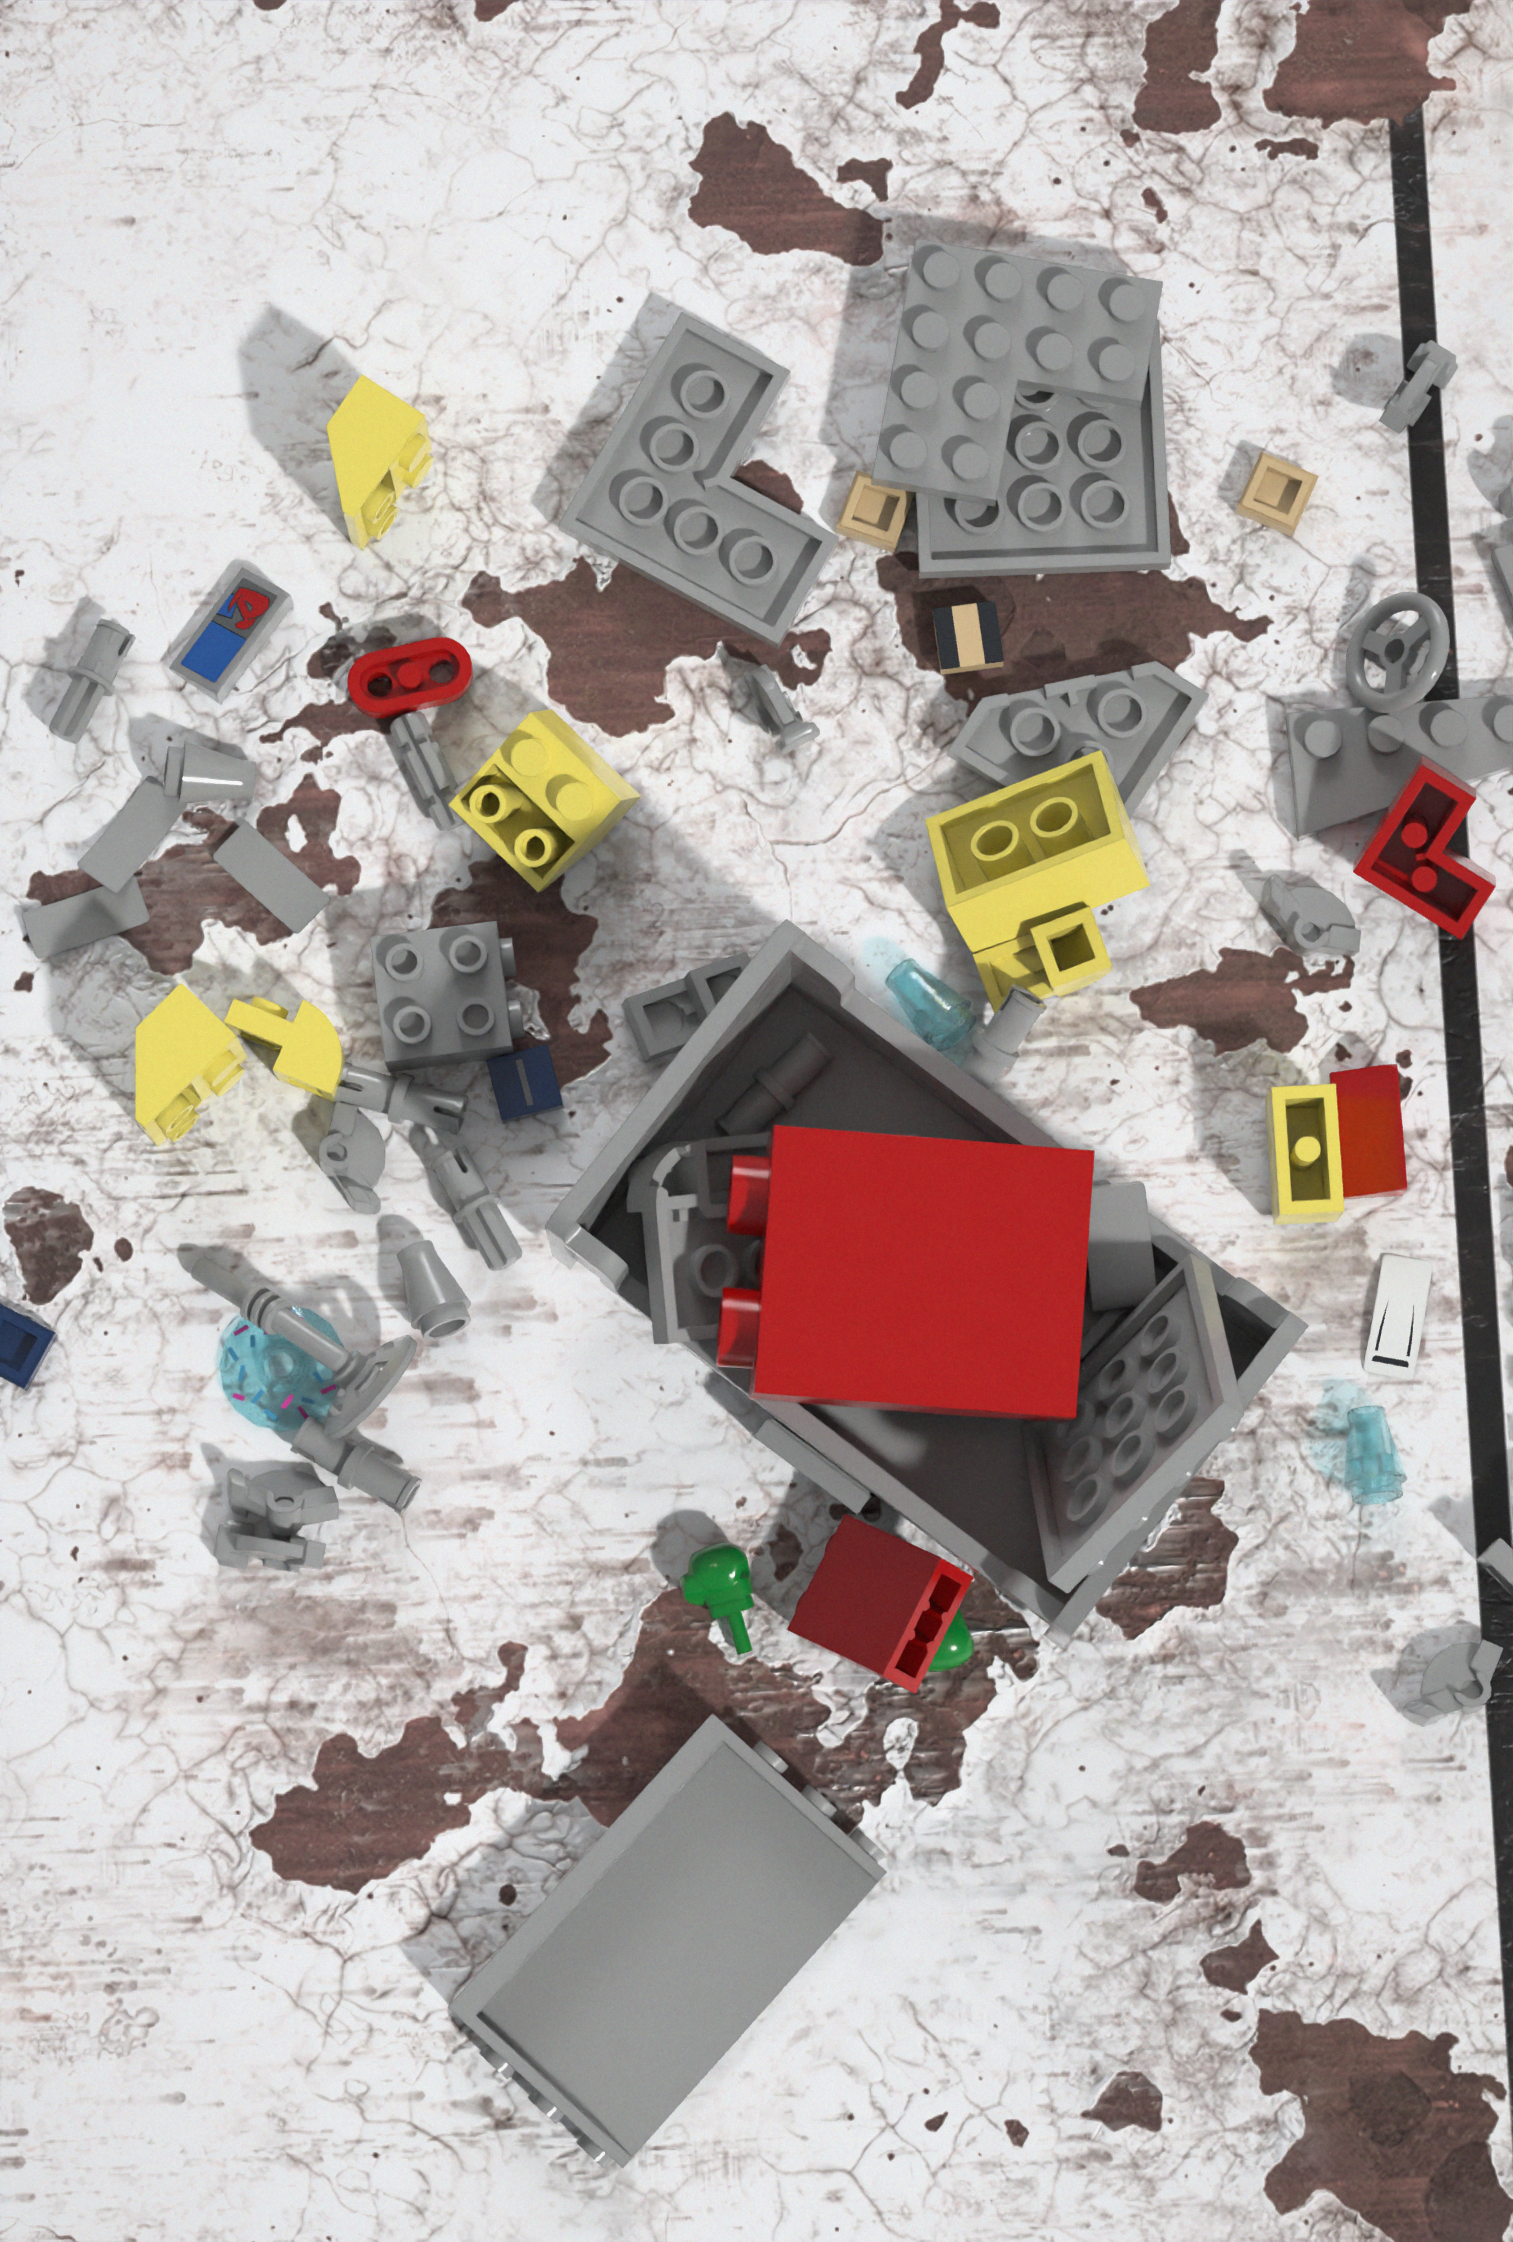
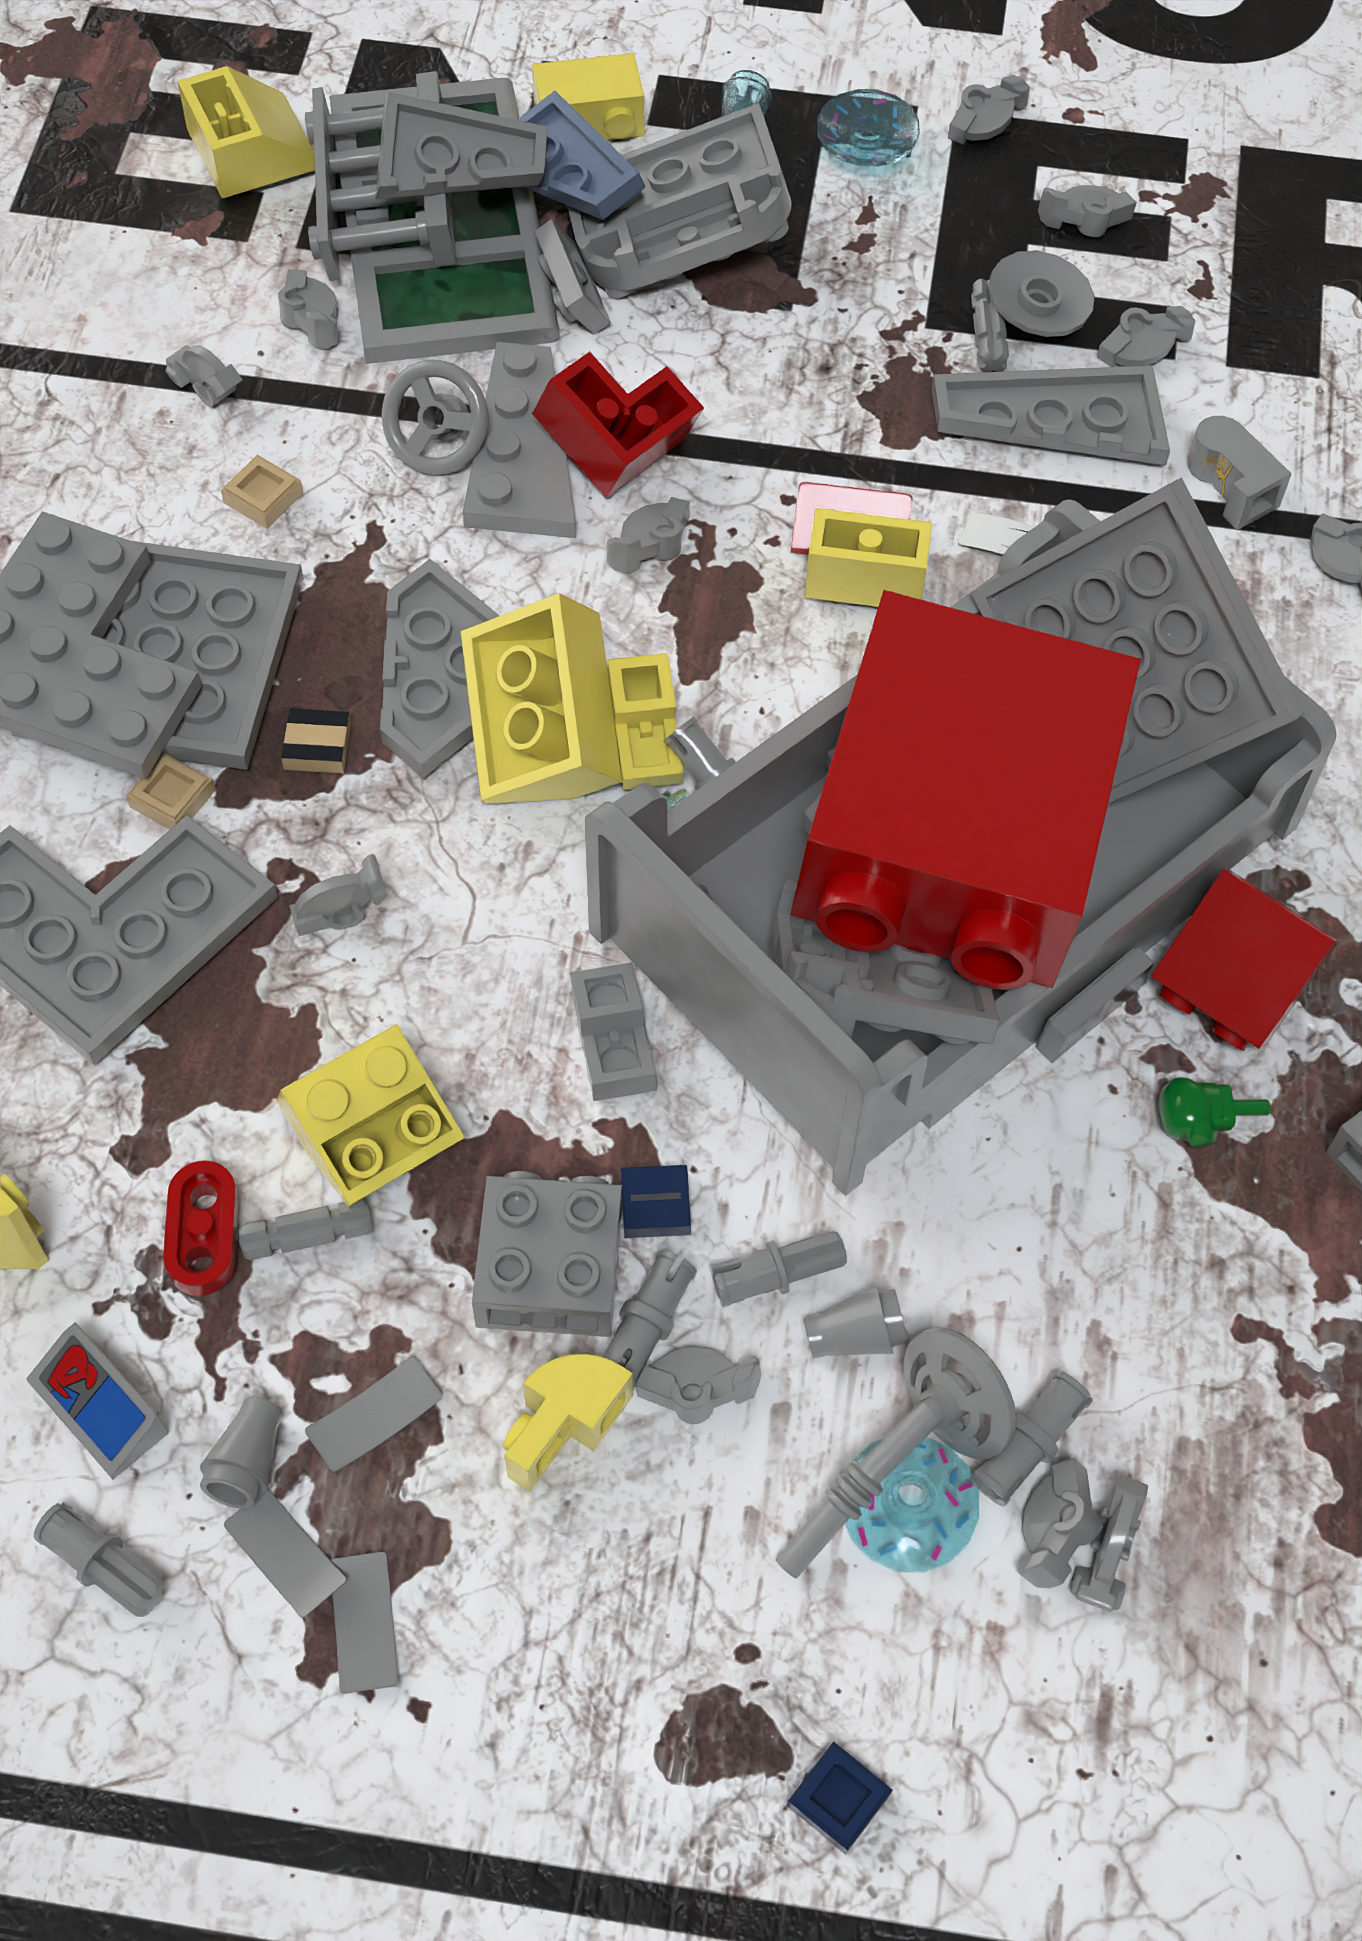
camera: 80 degrees left, 20 degrees down
light yellow slope [135,983,247,1147] -> none

